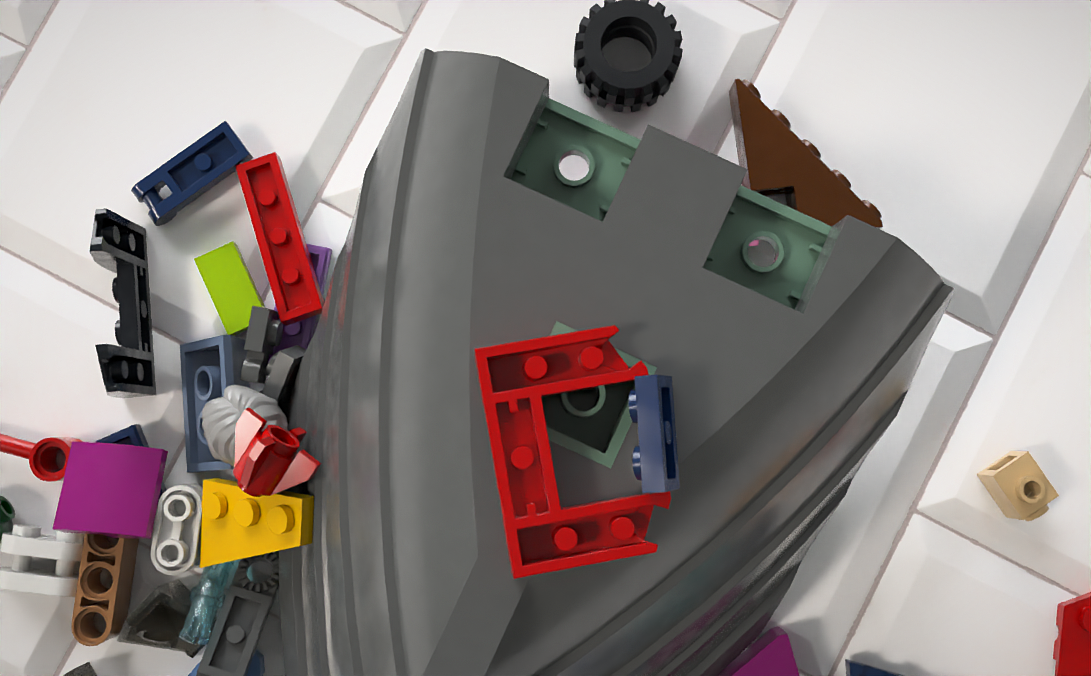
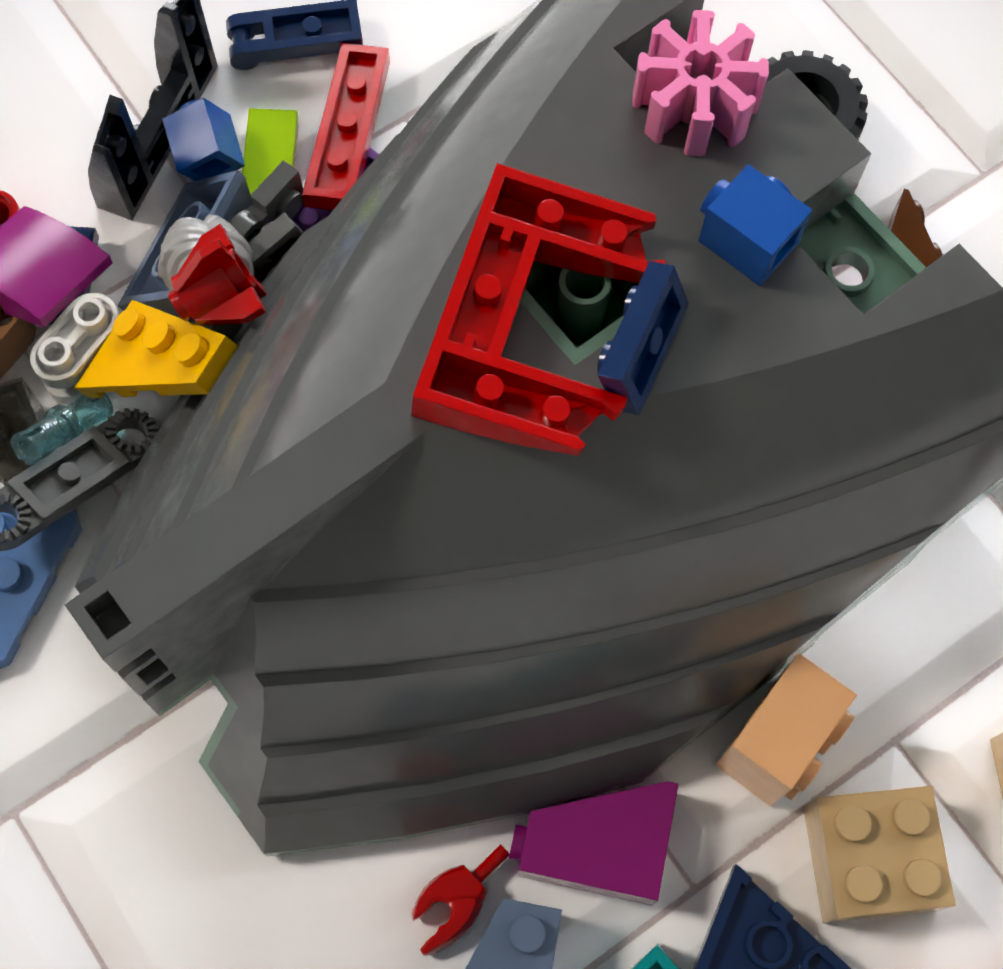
camera: 25 degrees right, 15 degrees down
none -> blue brick [162,97,245,181]
none -> bright pink gear [632,10,769,157]
none -> blue brick [698,164,812,287]
none -> light nougat brick [715,653,857,807]
none -> tan brick [803,786,956,923]

